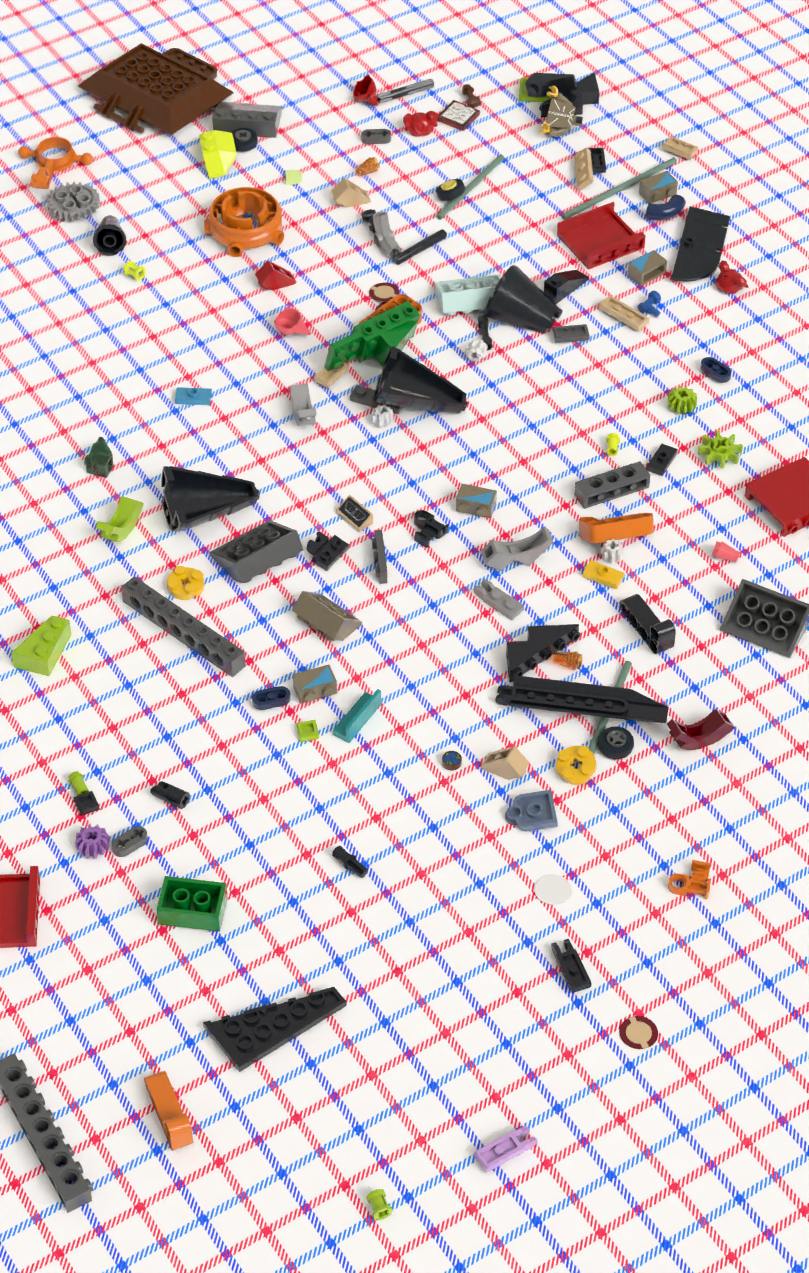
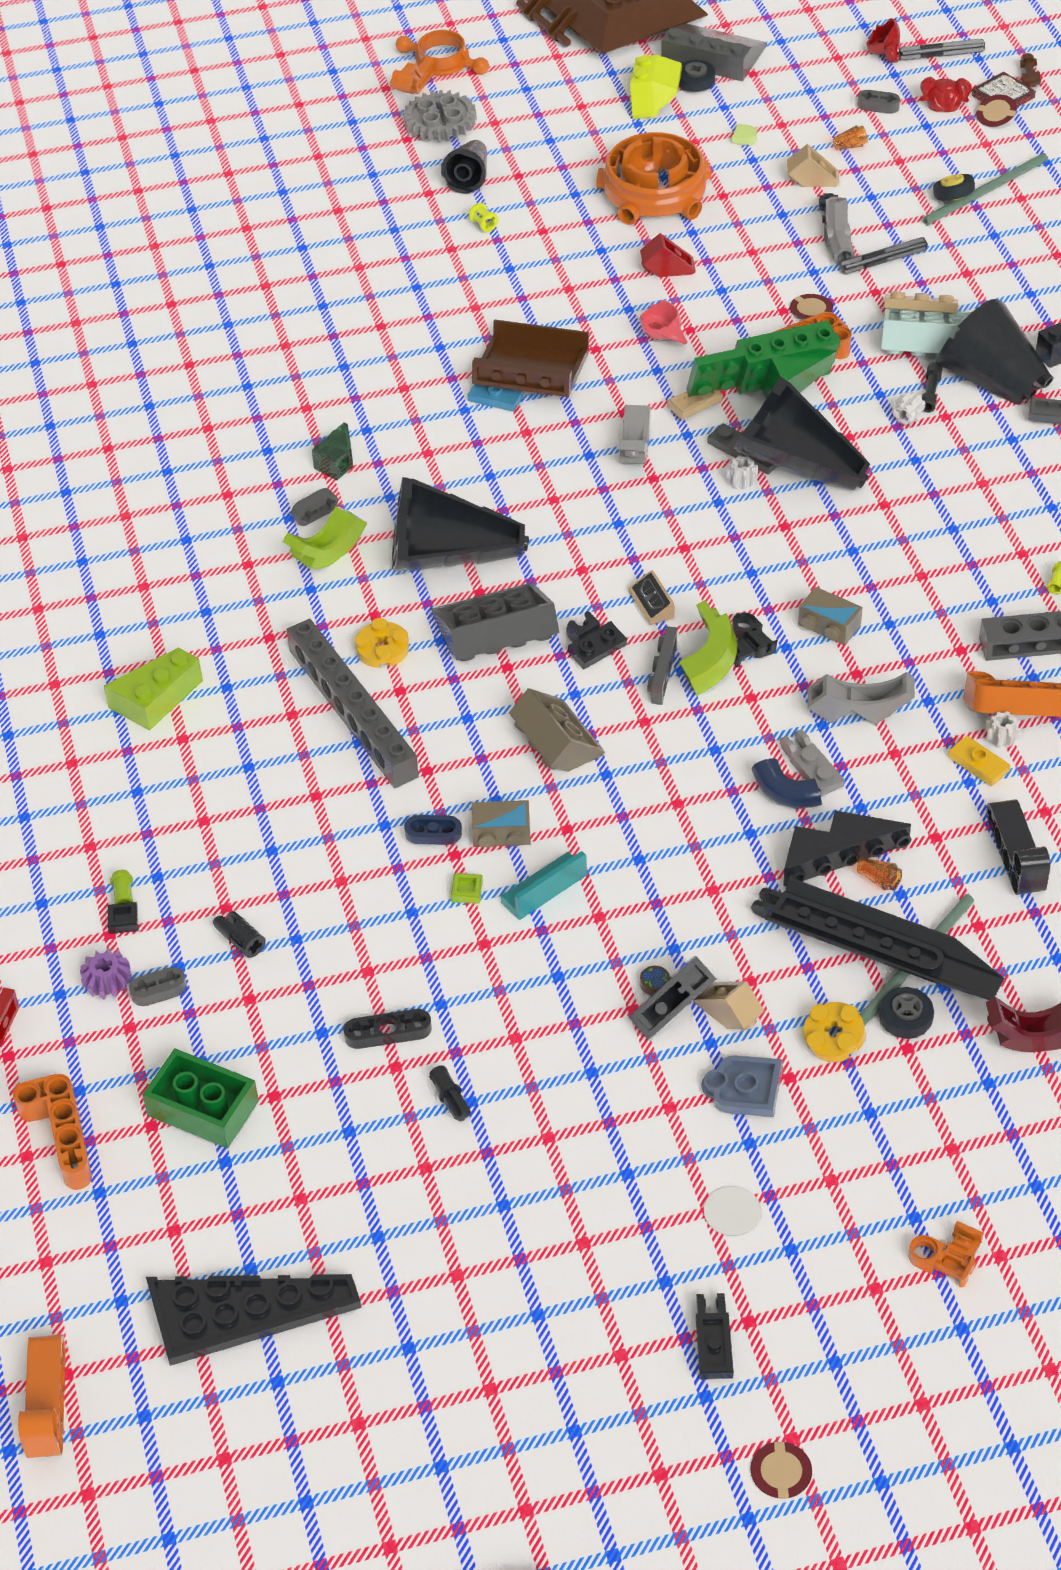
camera: 20 degrees right, 0 degrees up
none -> orange beam [13,1074,92,1190]
none -> dark grey beam [291,488,338,526]
none -> black beam [343,1009,432,1049]
none -> reddish brown panel [472,319,589,397]
none -> slope [628,955,717,1040]
none -> lime arch [679,600,737,696]
none -> dark blue cylinder [751,758,822,809]
none -> tan plate [884,291,958,313]
none -> sticker [976,94,1017,127]

